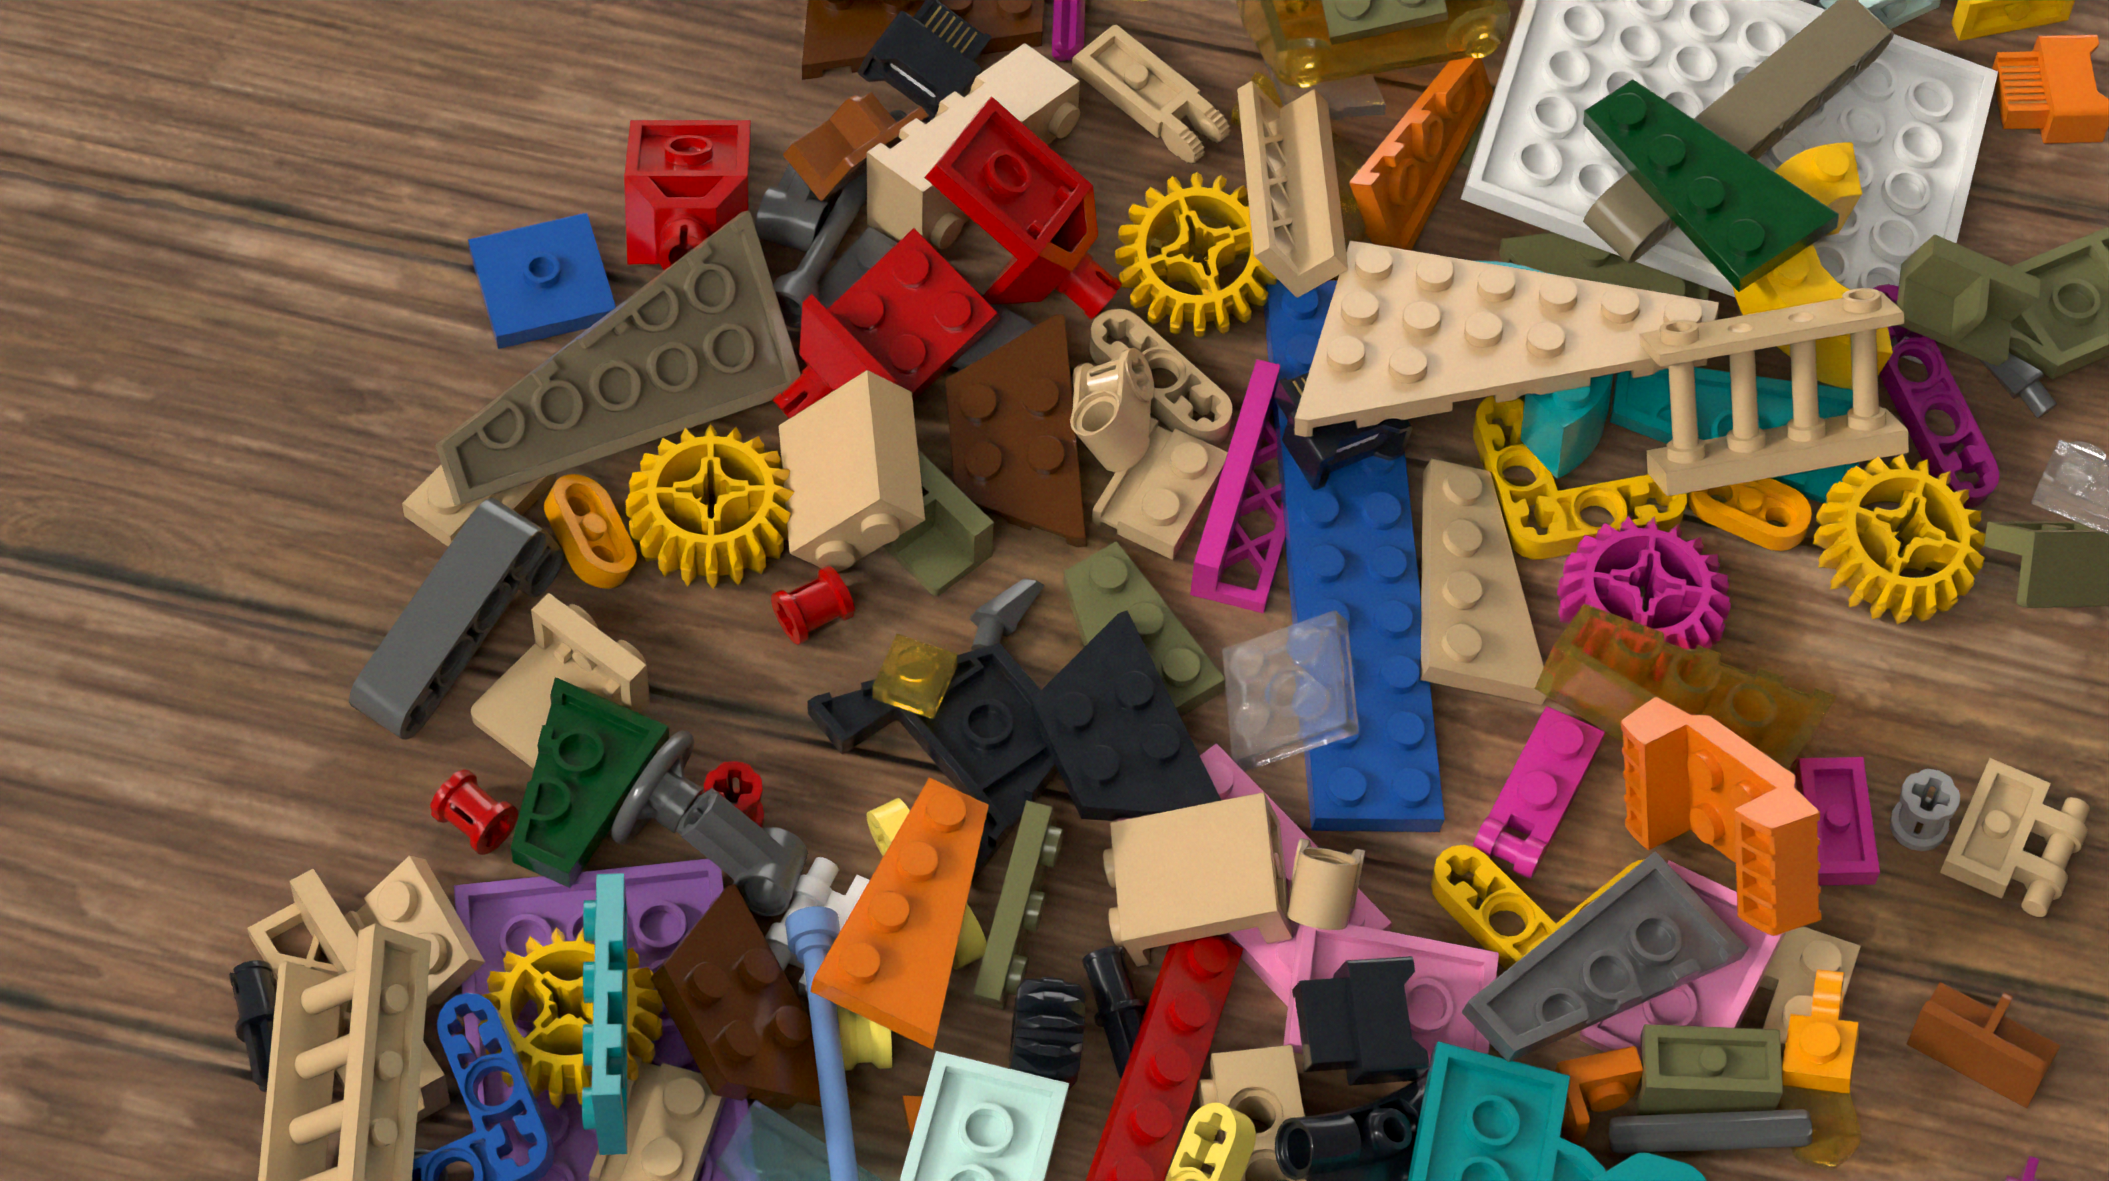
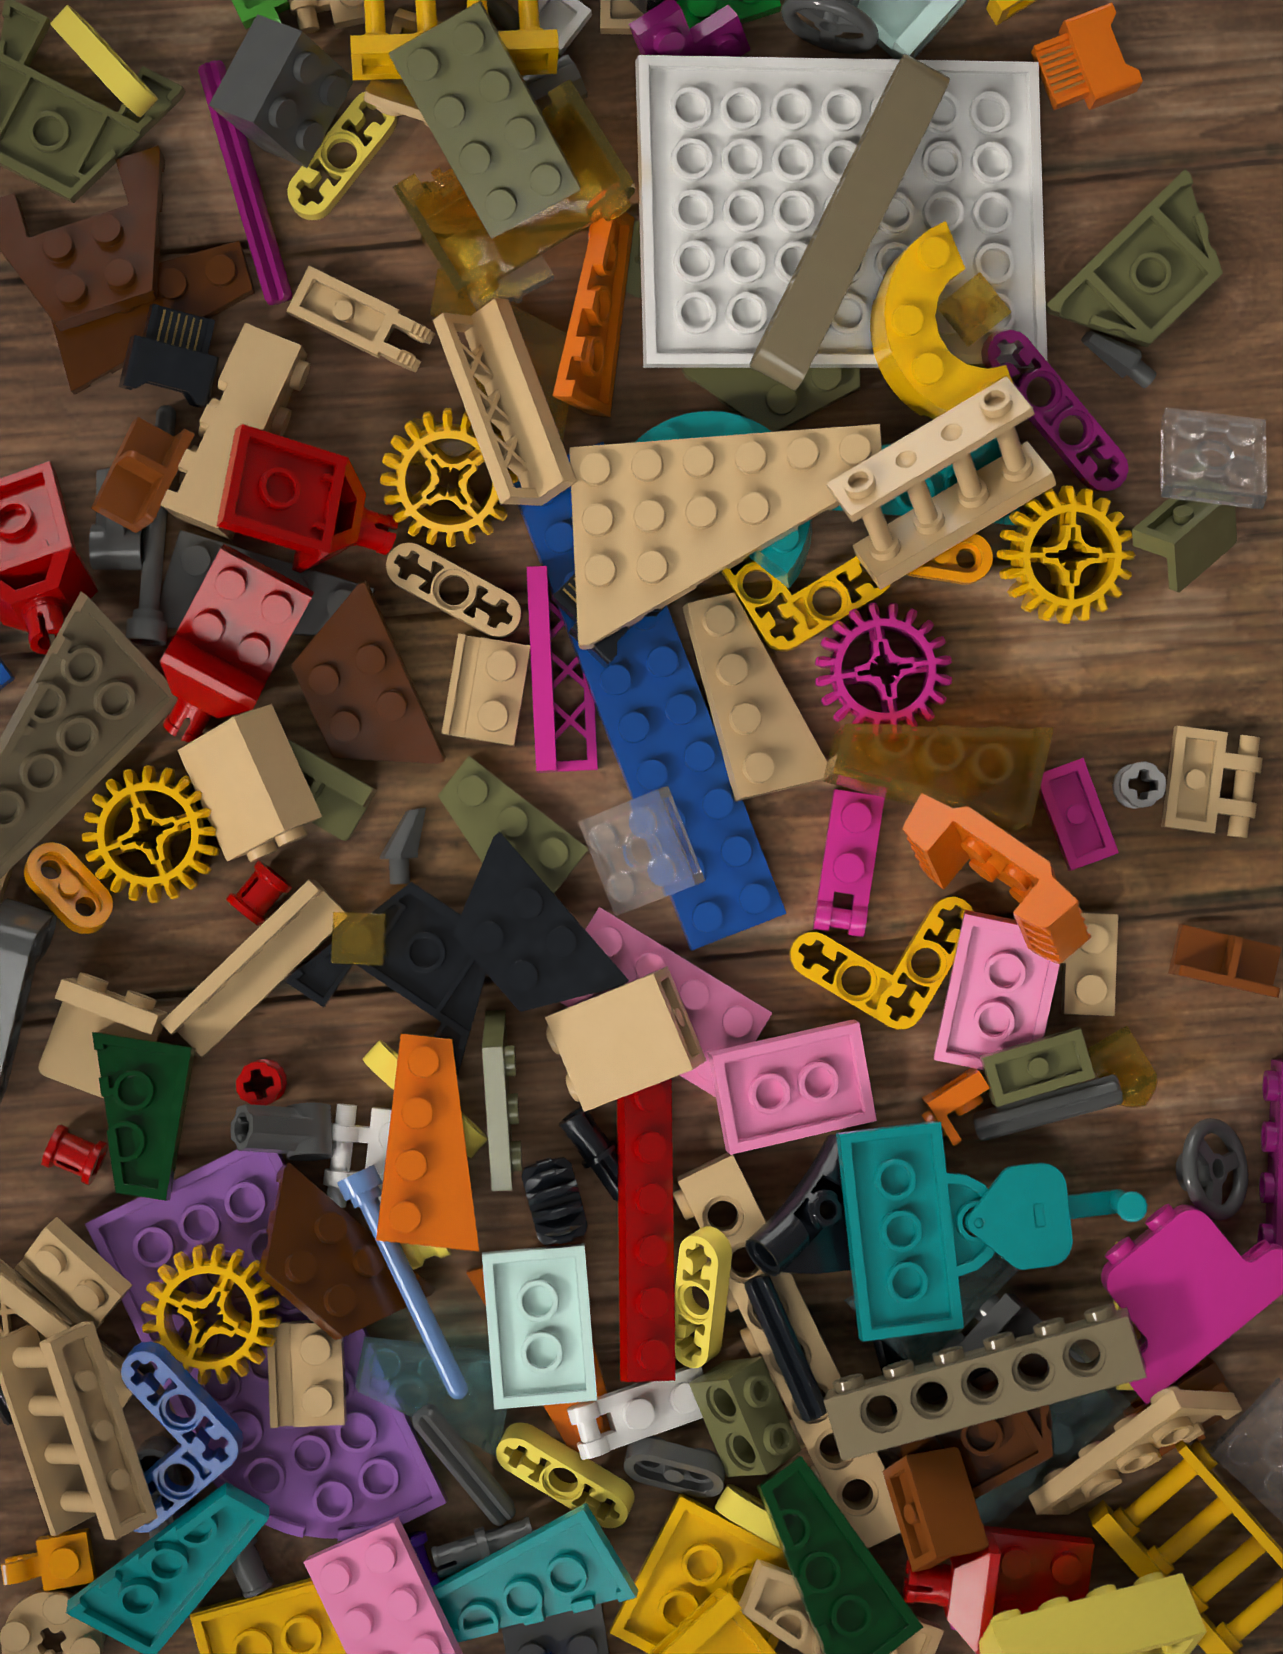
camera: 15 degrees left, 30 degrees up
teal wing [582,873,628,1155] -> none
dark grey piece [611,731,703,845] -> none
tan piece [1070,348,1154,472] -> none
tan piece [1287,838,1365,930] -> none
black piece [1292,956,1429,1086] -> none
flat silver wing [1462,851,1749,1062] -> none
dark green wing [1583,79,1839,292] -> none
light orange plate [1782,969,1859,1094] -> none
olive panel [1897,234,2040,366] -> none
none -> tan fence [161,880,350,1057]
none -> clear yellow plate [937,272,1011,347]

